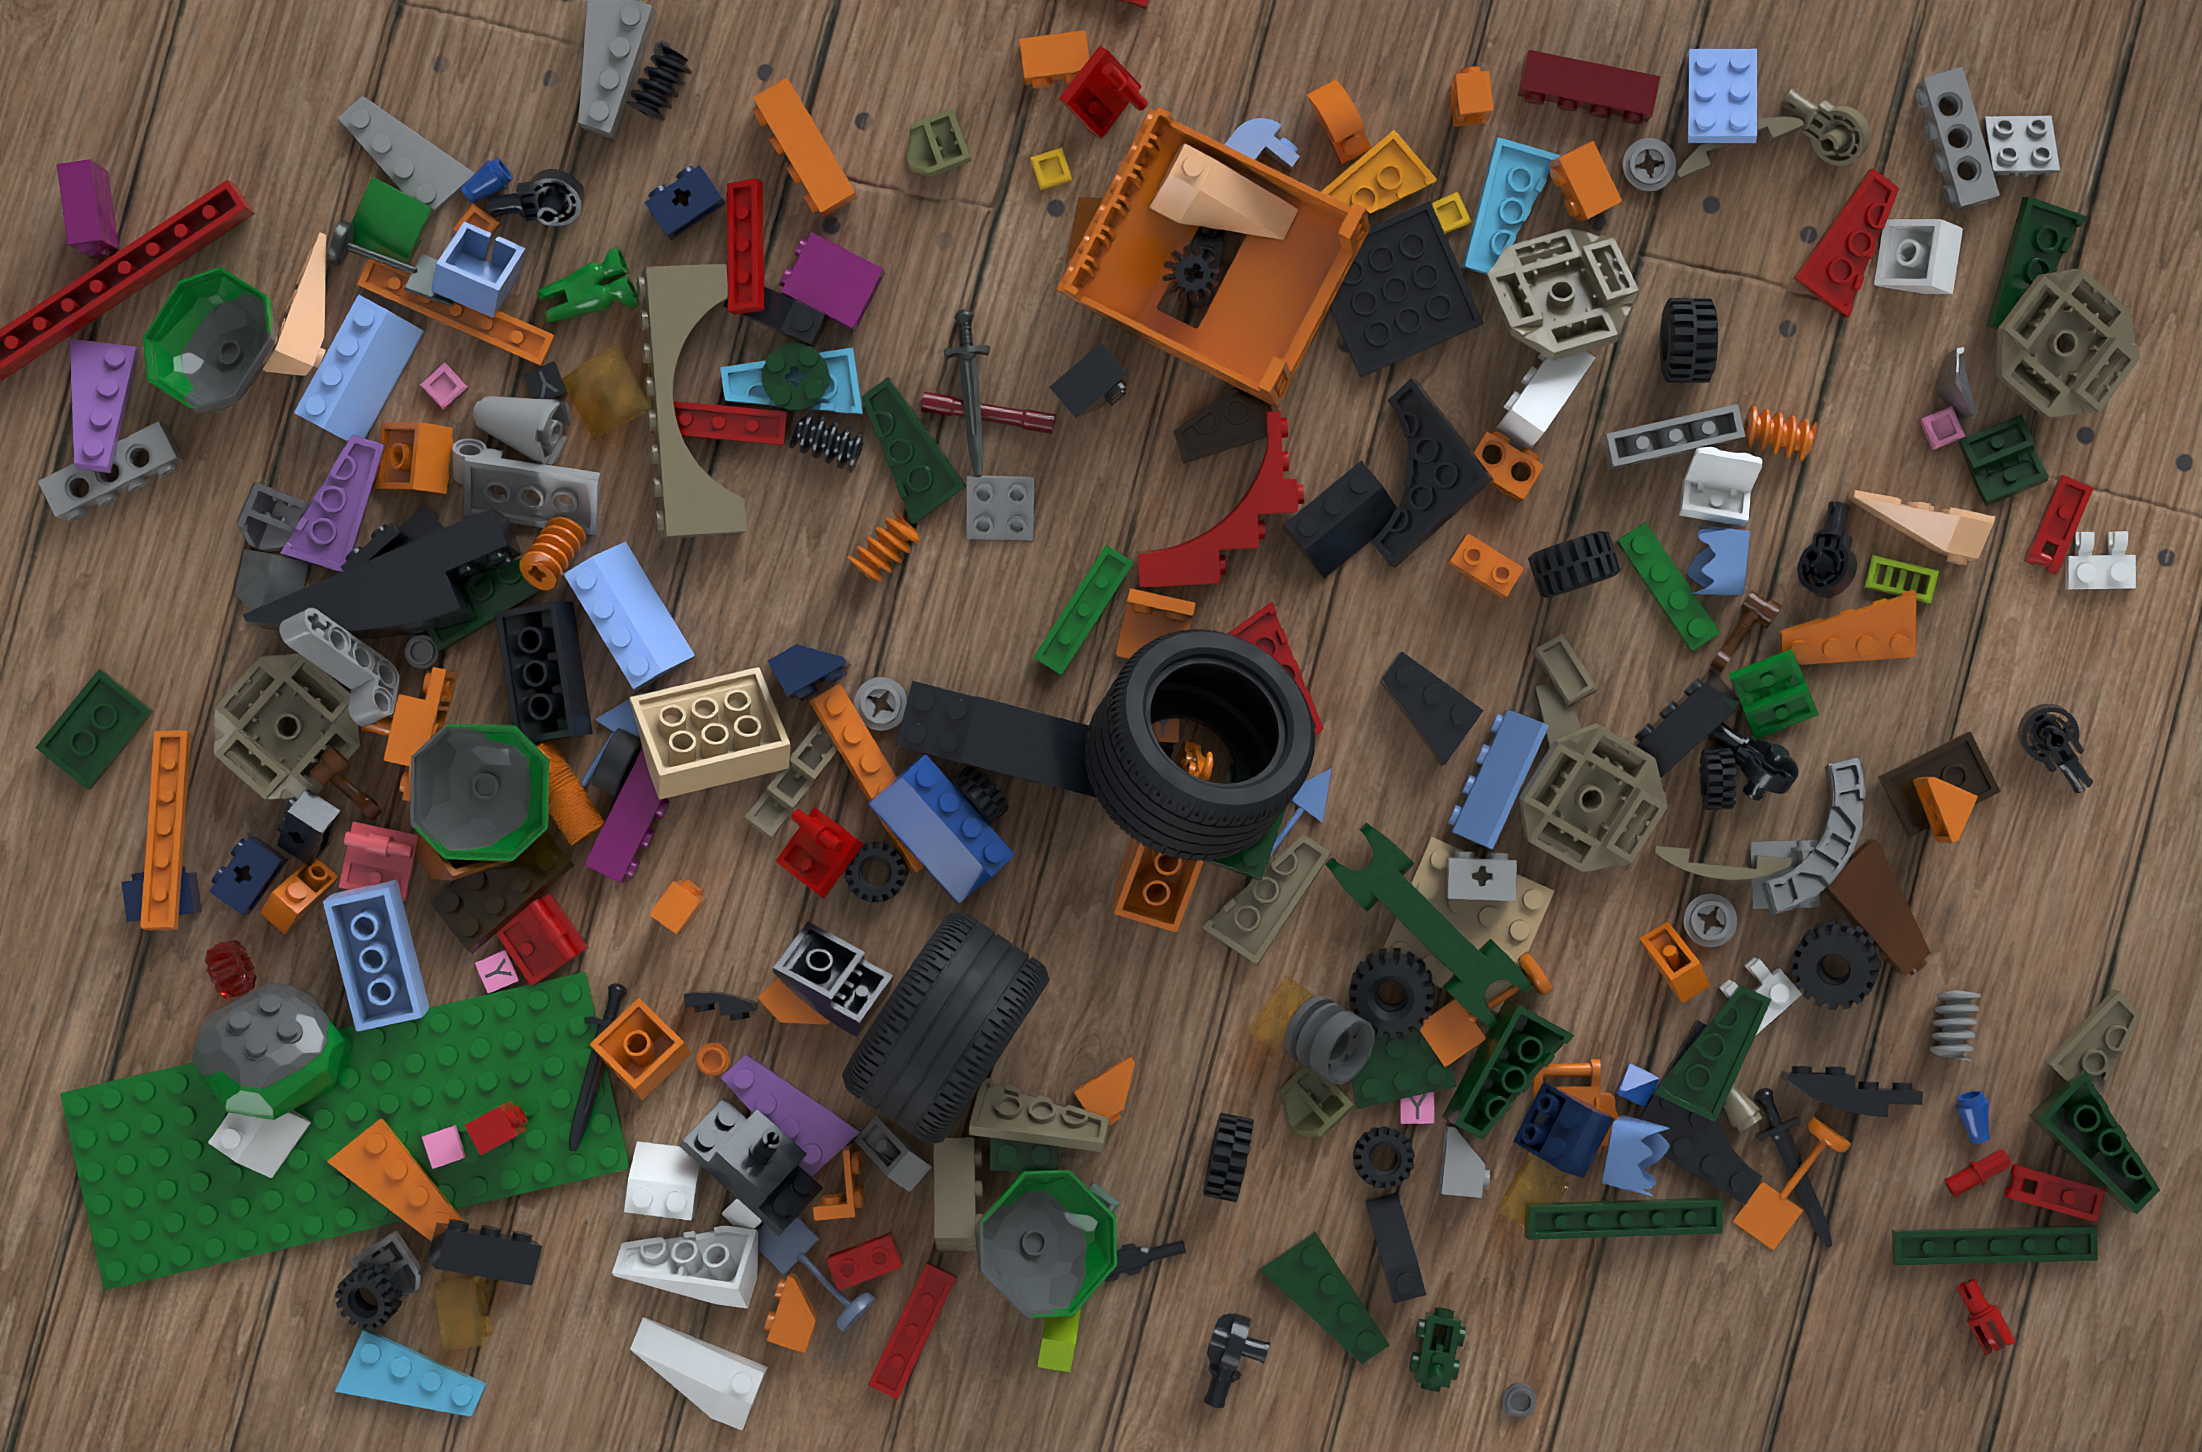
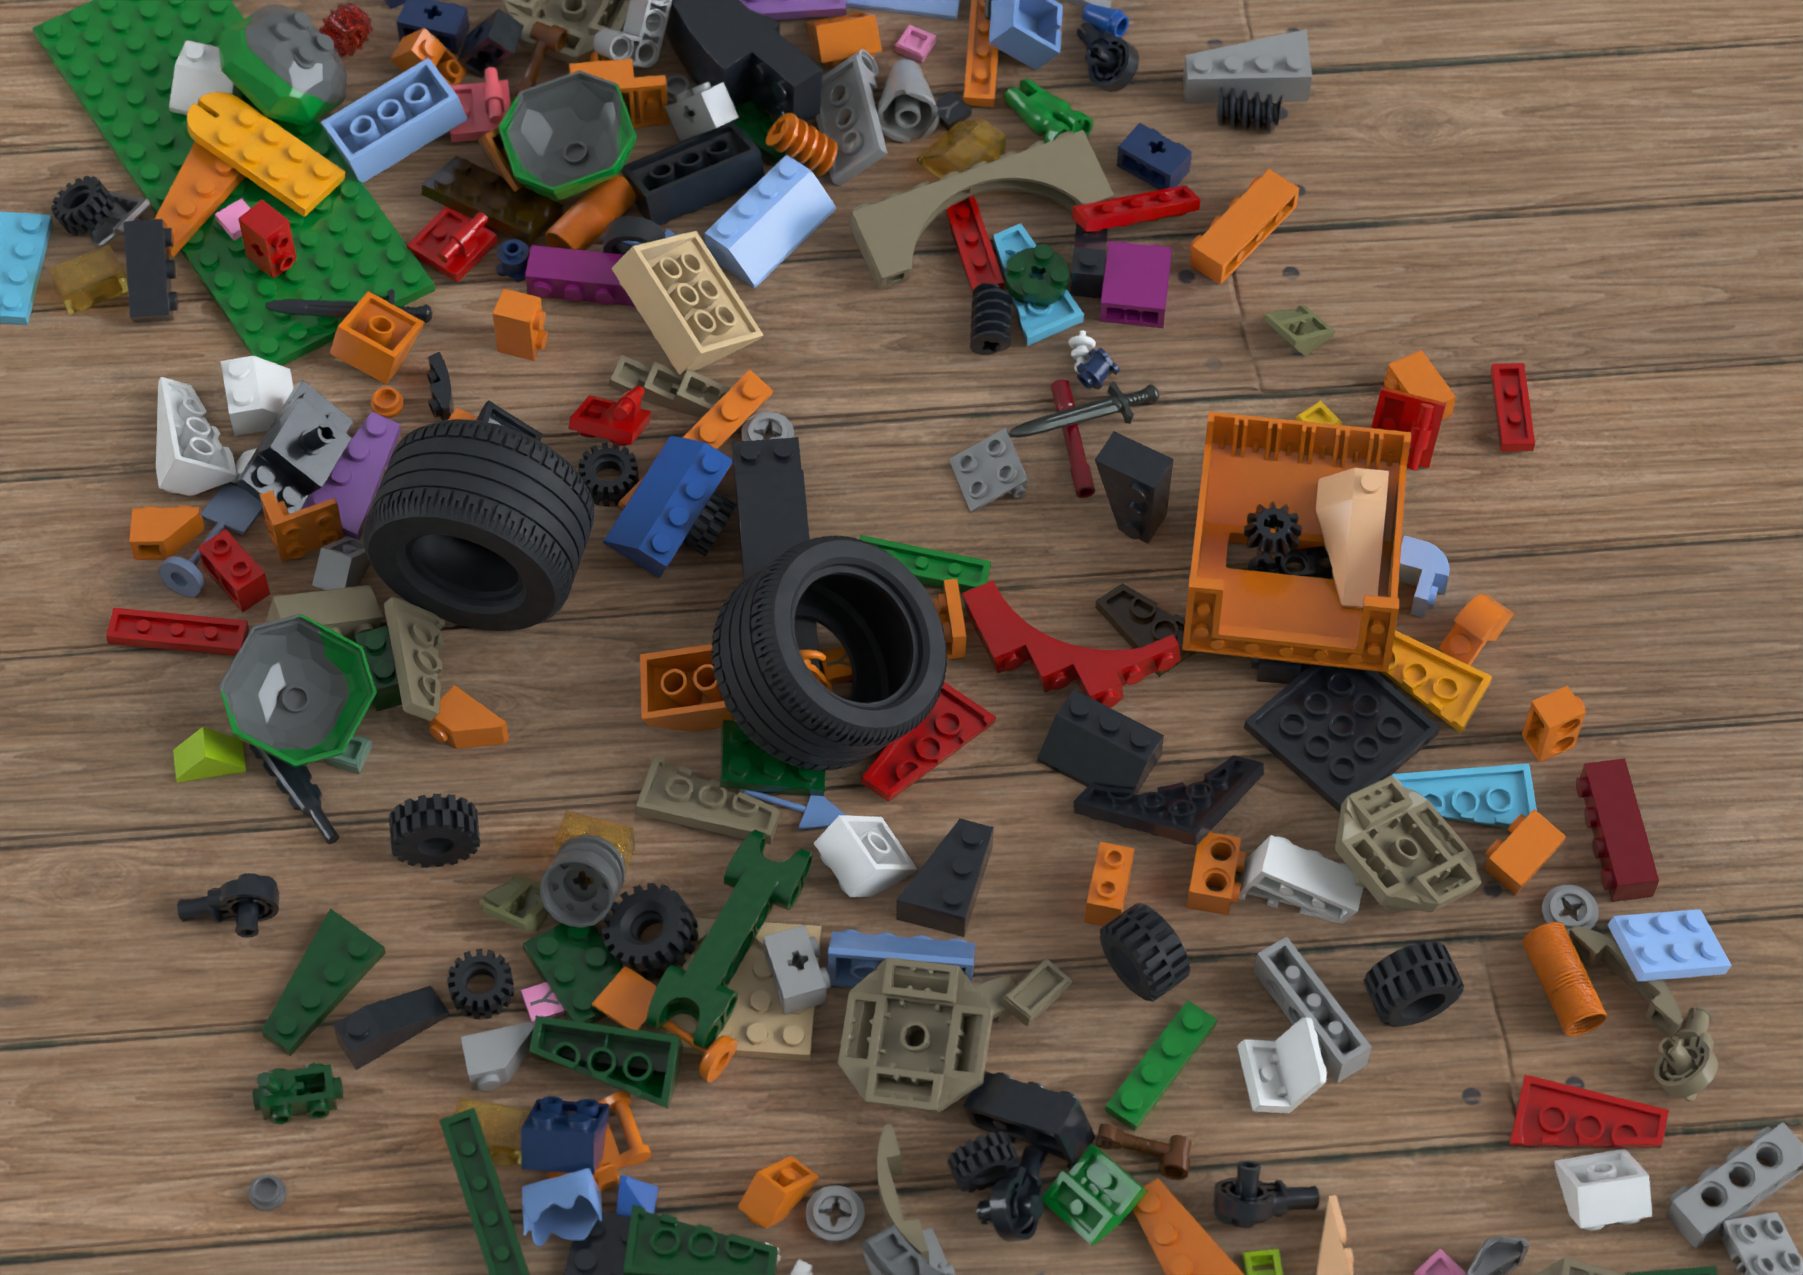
camera: 70 degrees right, 30 degrees down
orange tile [453,203,501,238] -> none
bright pink tile [475,950,520,994] -> none
white wedge [630,1317,768,1430] -> none
dark blue slope [768,644,851,700] -> none
orange piece [847,509,921,583] -> none
dark green wing [861,377,967,525] -> none
yellow tile [1431,192,1471,235] -> none
medium blue piece [1687,524,1750,596] -> none
orange piece [1743,405,1817,462] -> none
none -> light orange plate [187,92,345,217]
none -> dark blue brick [496,239,529,282]
none -> light grey brick [665,81,738,141]
none -> white slope [814,815,918,897]
none -> white hair [1069,331,1096,373]
none -> dark blue brick [1077,347,1120,390]
none -> orange piece [1522,922,1607,1036]

